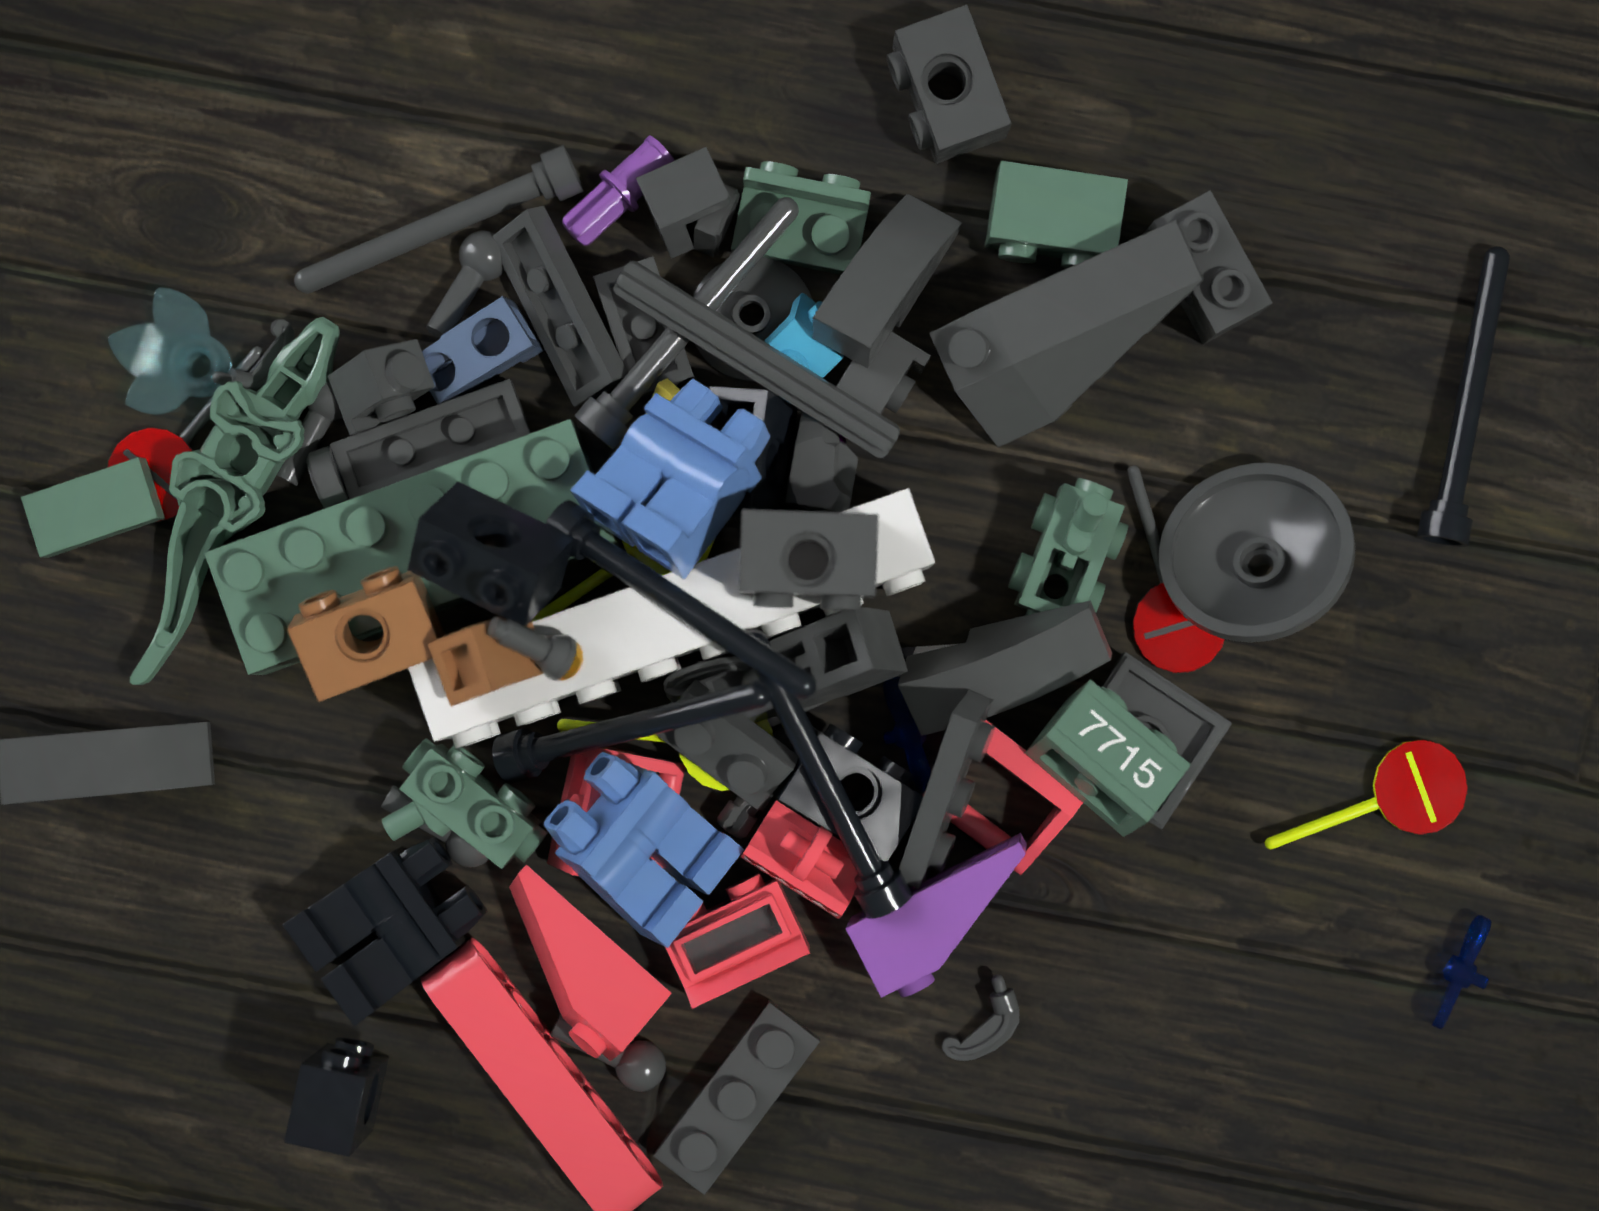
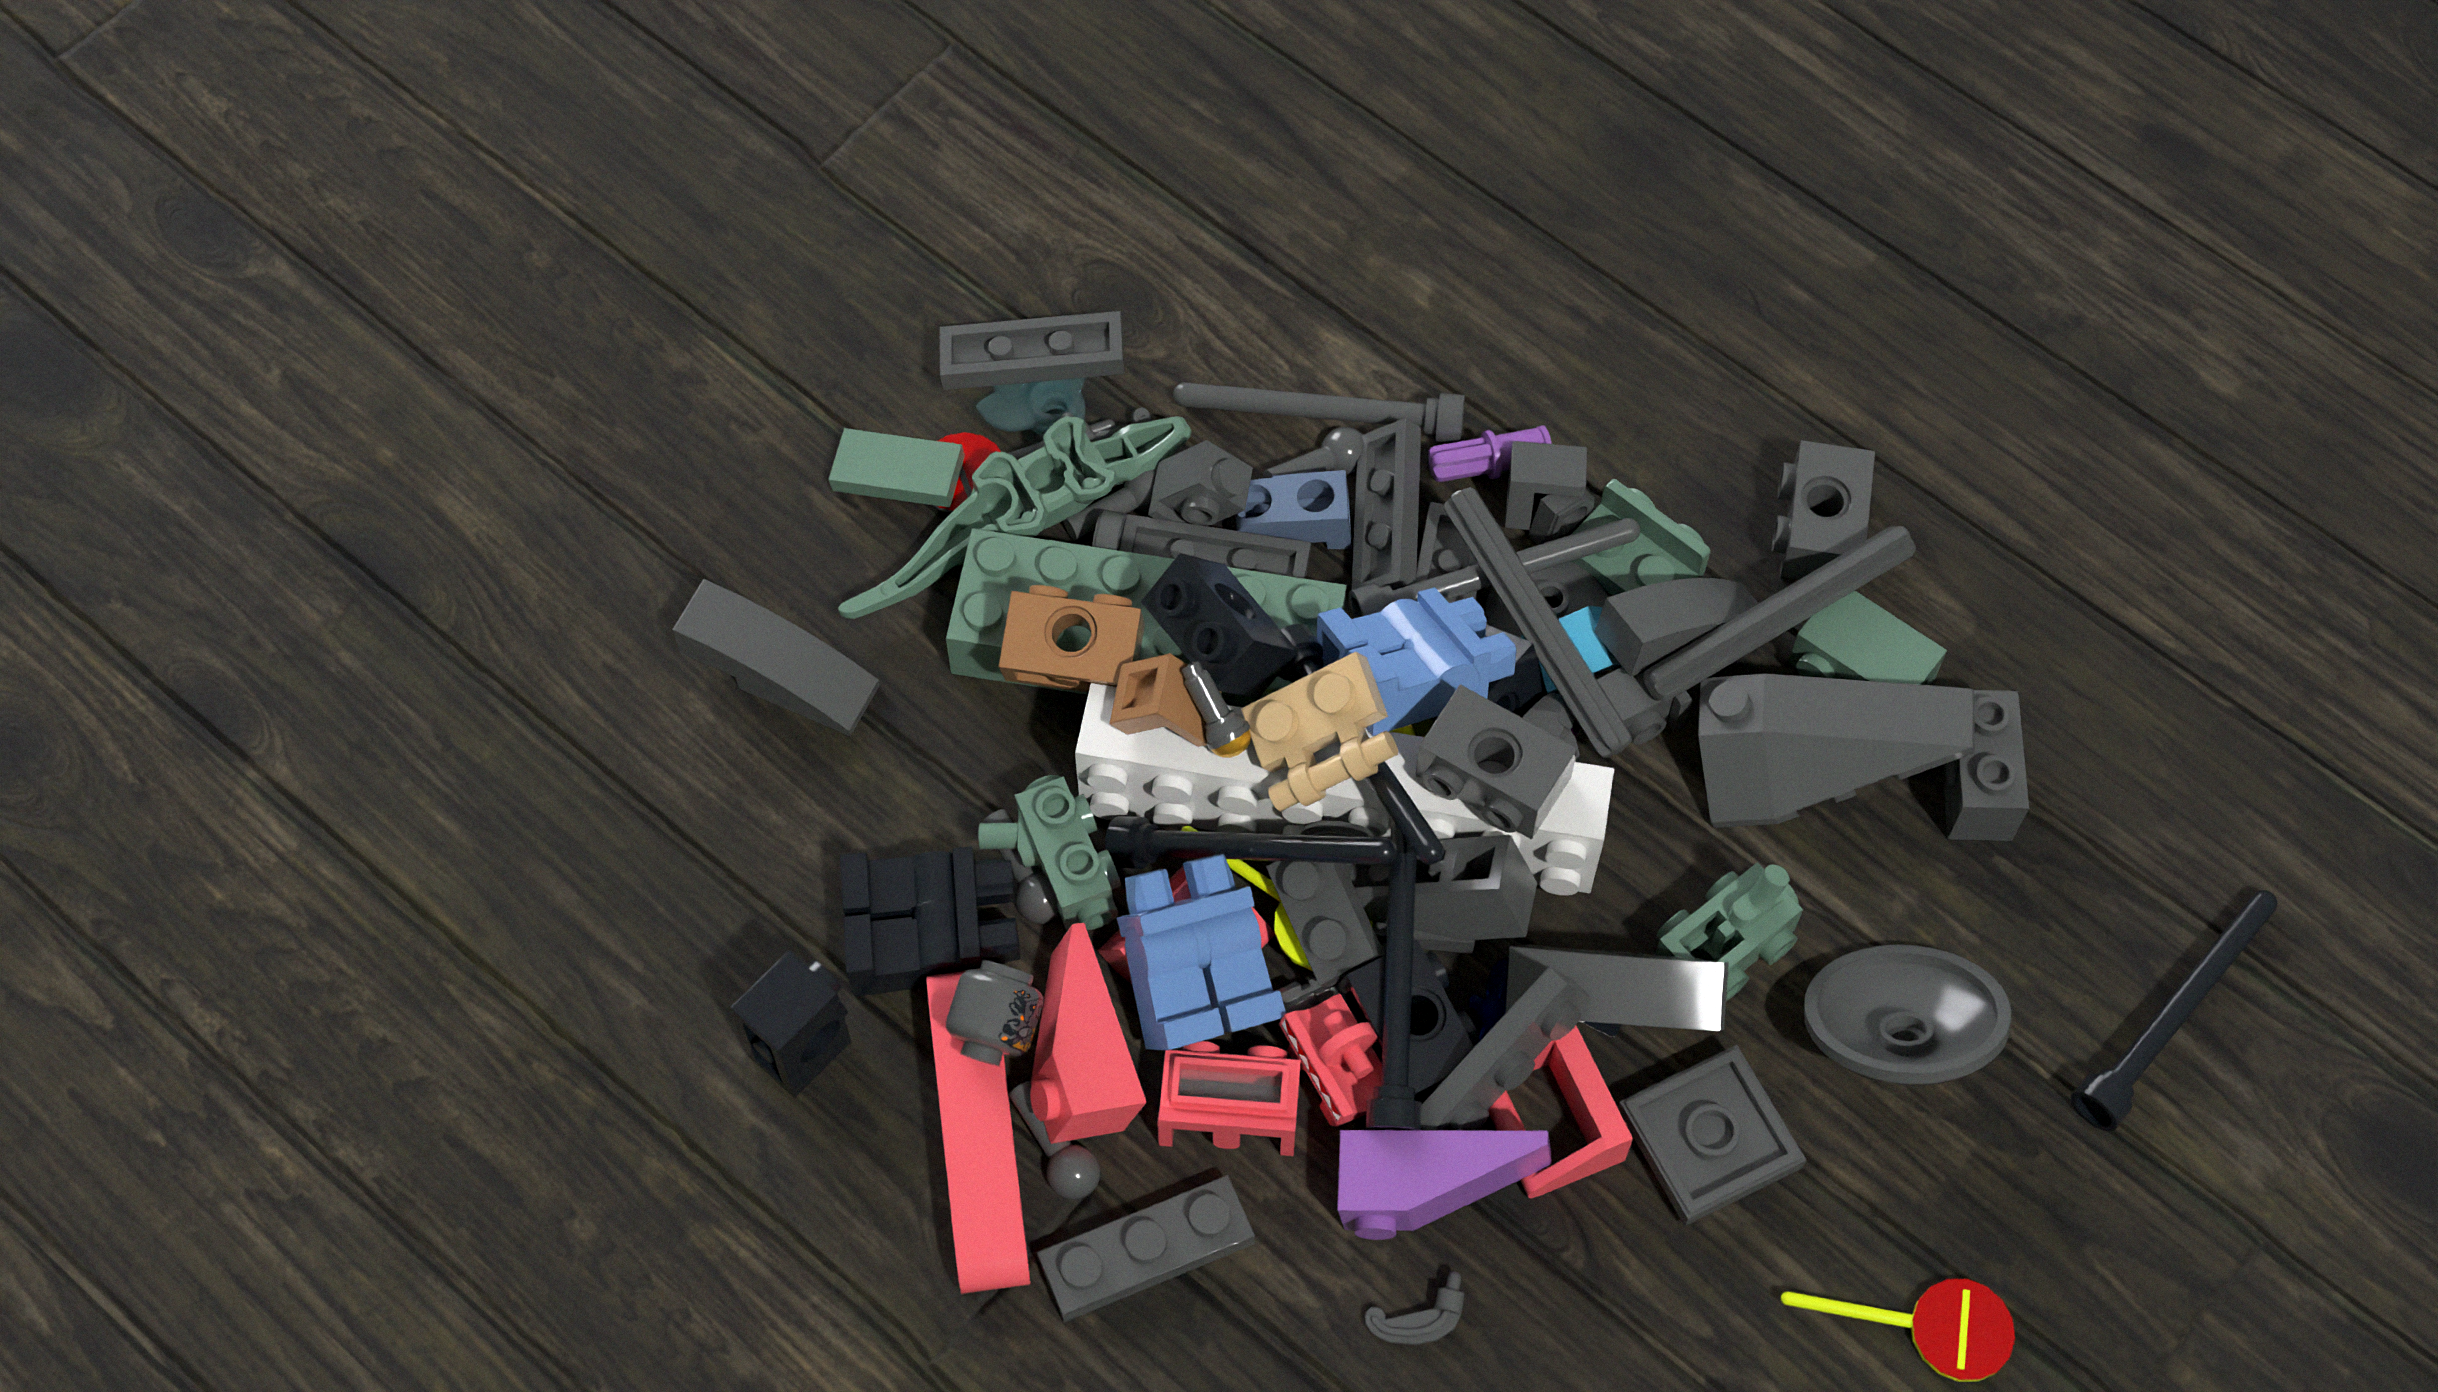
camera: 30 degrees right, 25 degrees down
sand green brick [1025,680,1191,837] -> none
red piece [1127,465,1225,673] -> none
none -> dark grey plate [940,311,1125,390]
none -> dark grey head [945,960,1043,1066]
none -> tan plate [1241,652,1398,811]
none -> dark grey axle [1643,526,1916,701]

